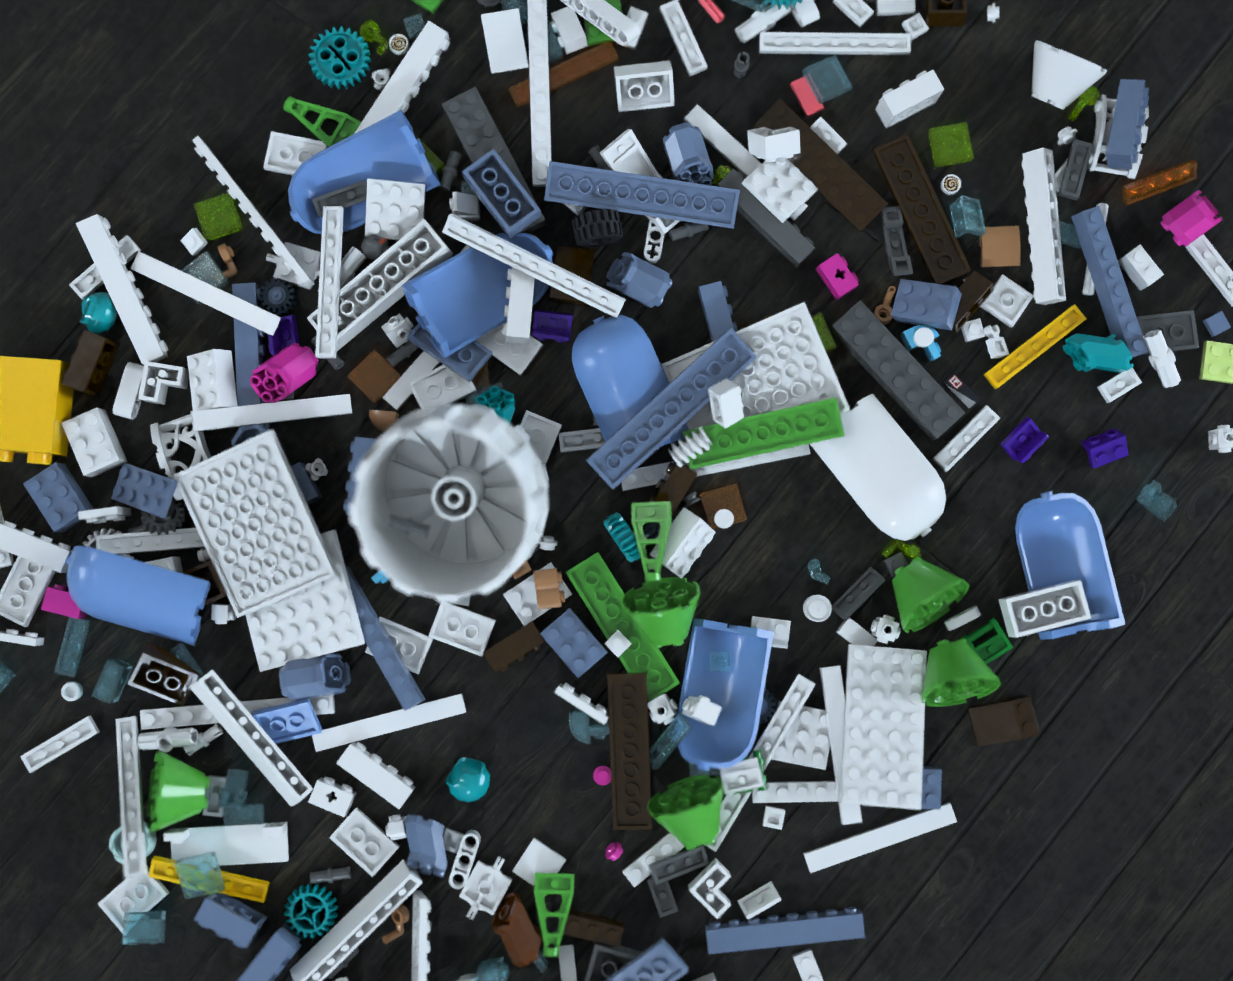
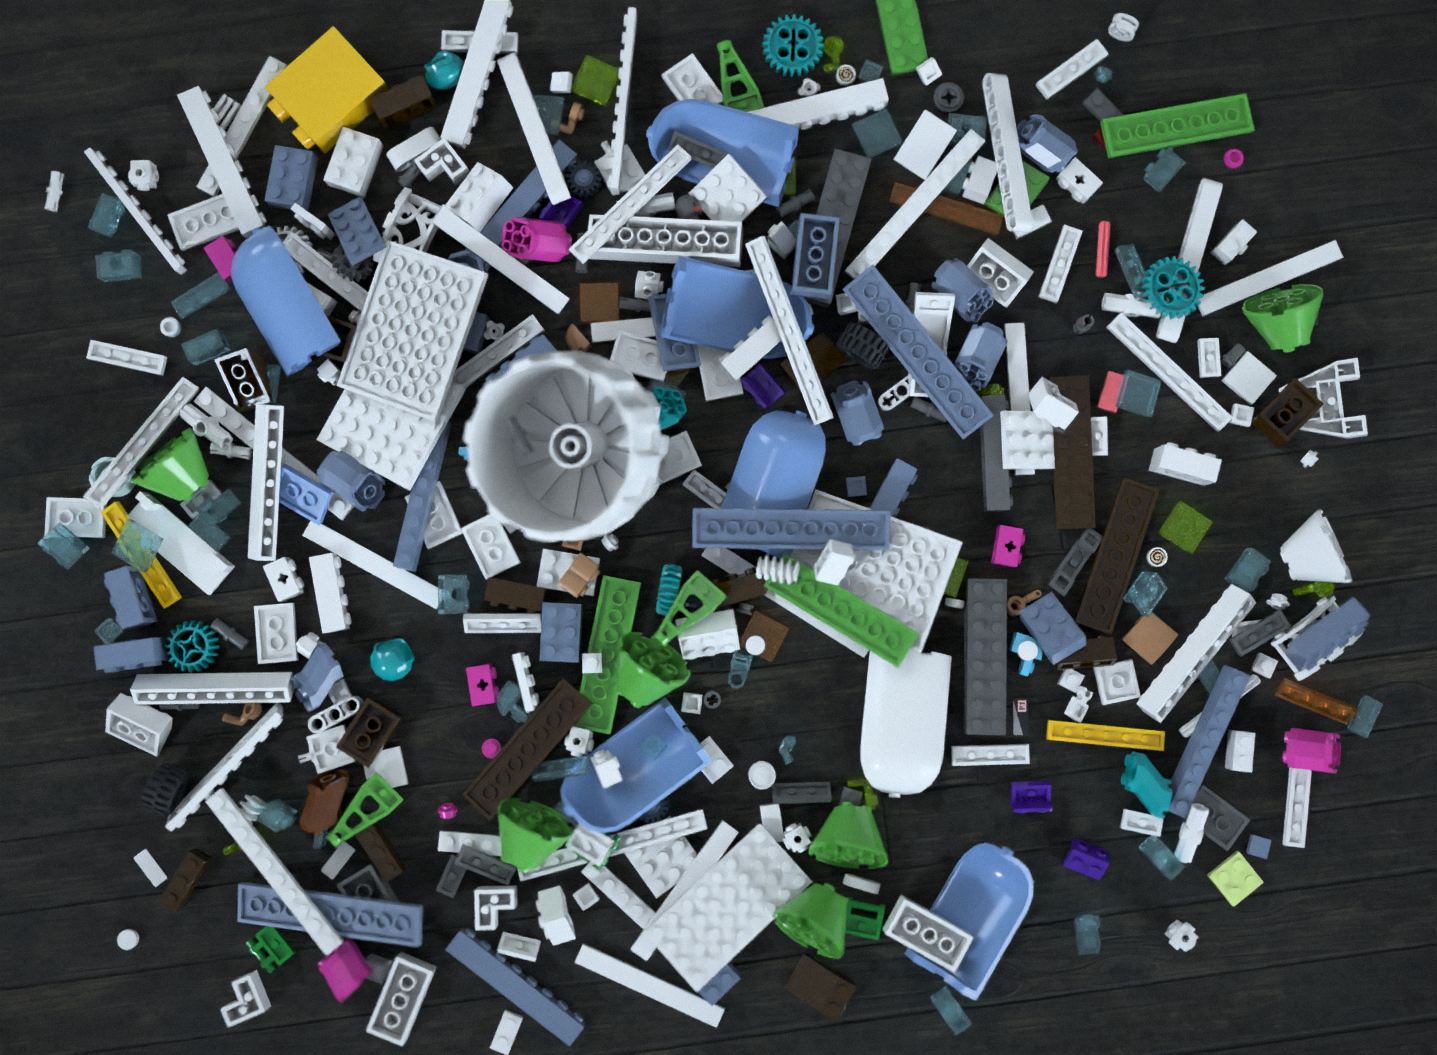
camera: 40 degrees right, 0 degrees up
none -> clear light blue tile [94,618,123,645]
none -> dark brown slope [336,696,405,768]
none -> dark grey pin [398,164,421,188]
none -> clear light blue brick [438,575,469,614]
none -> white plate [452,314,545,388]
none -> white plate [463,613,541,633]
none -> dark pink brick [466,664,500,706]
none -> white brick [536,885,576,946]
none -> white tile [681,692,703,714]
none -> dark grey bush [704,690,721,708]
none -> clear light blue piece [728,650,753,688]
none -> white plate [836,293,859,315]
none -> sand blue tile [846,476,867,497]
none -> clear light blue plate [852,109,903,158]
none -> clear light blue brick [930,986,972,1035]
none -> sand blue brick [931,258,994,322]
none -> white tile [945,598,965,609]
none -> clear light blue brick [1138,835,1185,880]
none -> clear light blue brick [1224,548,1271,592]
none -> white plate [1250,653,1278,678]
none -> clear light blue plate [1347,695,1383,738]

